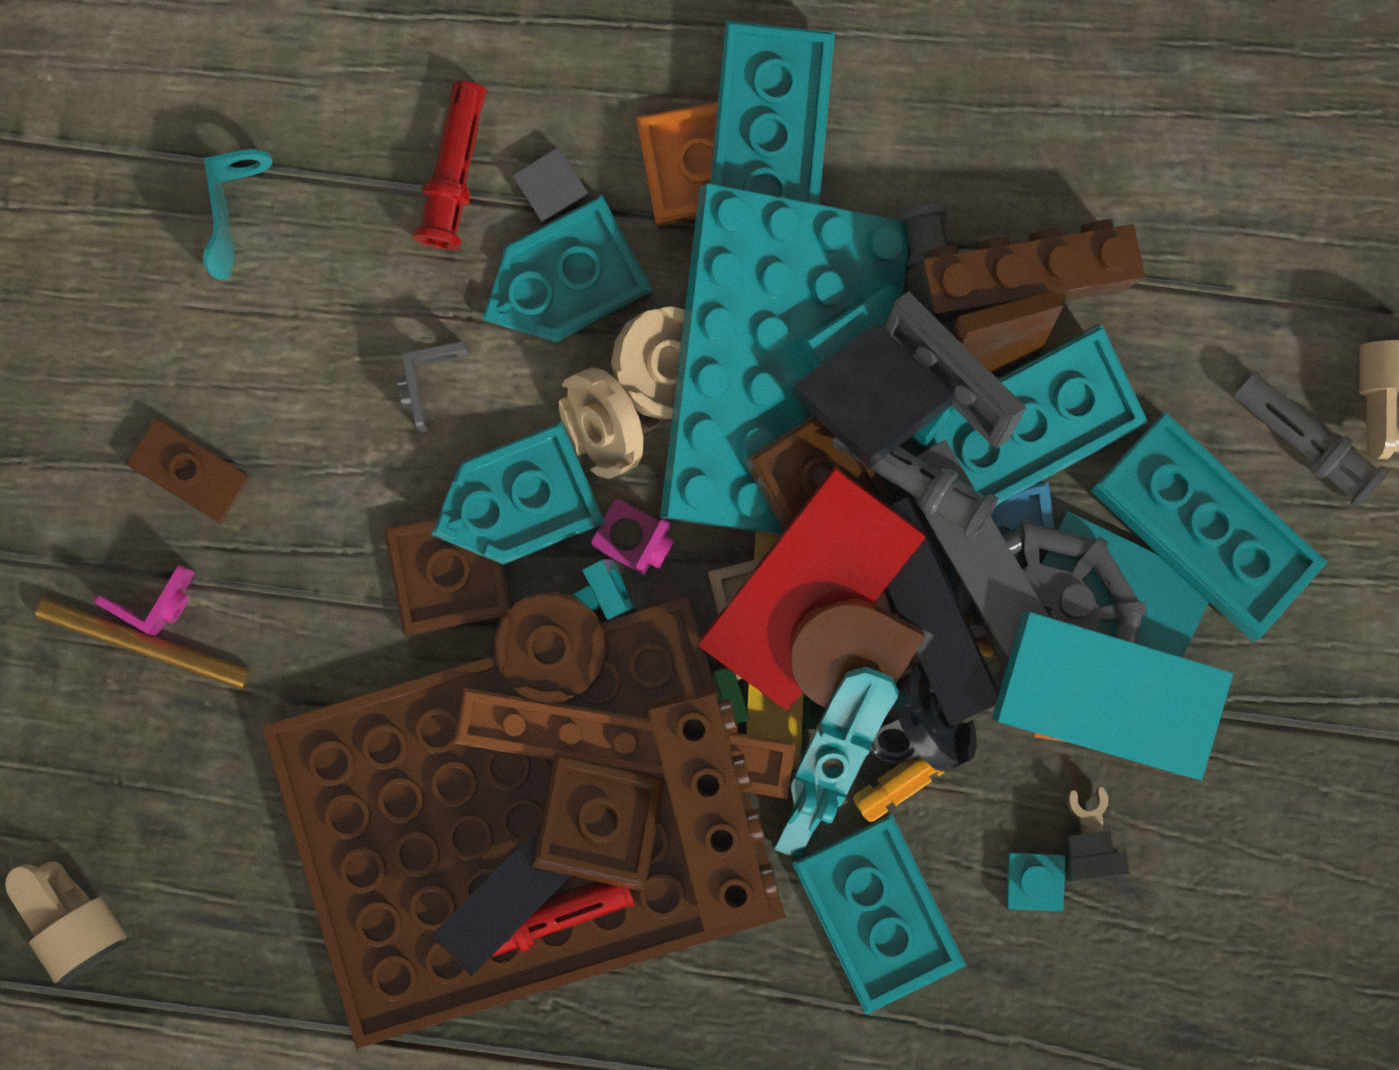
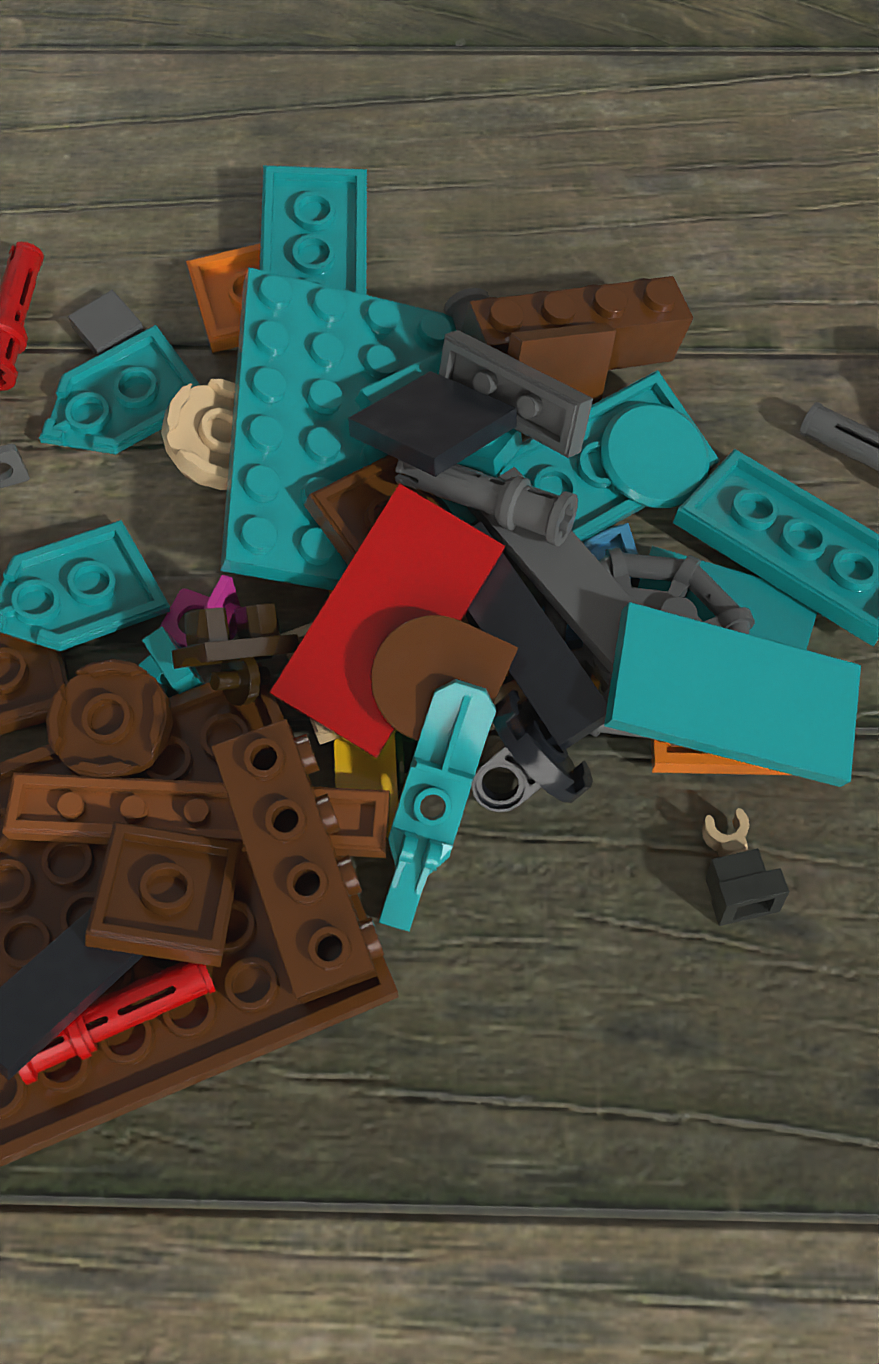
camera: 10 degrees left, 20 degrees down
tan tile [558,367,664,479] -> none
dark green tile [712,668,749,724] -> none
teal tile [792,814,966,1015] -> none
light orange axle [853,757,945,822] -> none
teal plate [1006,852,1066,912] -> none
none -> dark brown hips [171,603,299,706]
none -> teal piece [600,403,710,508]

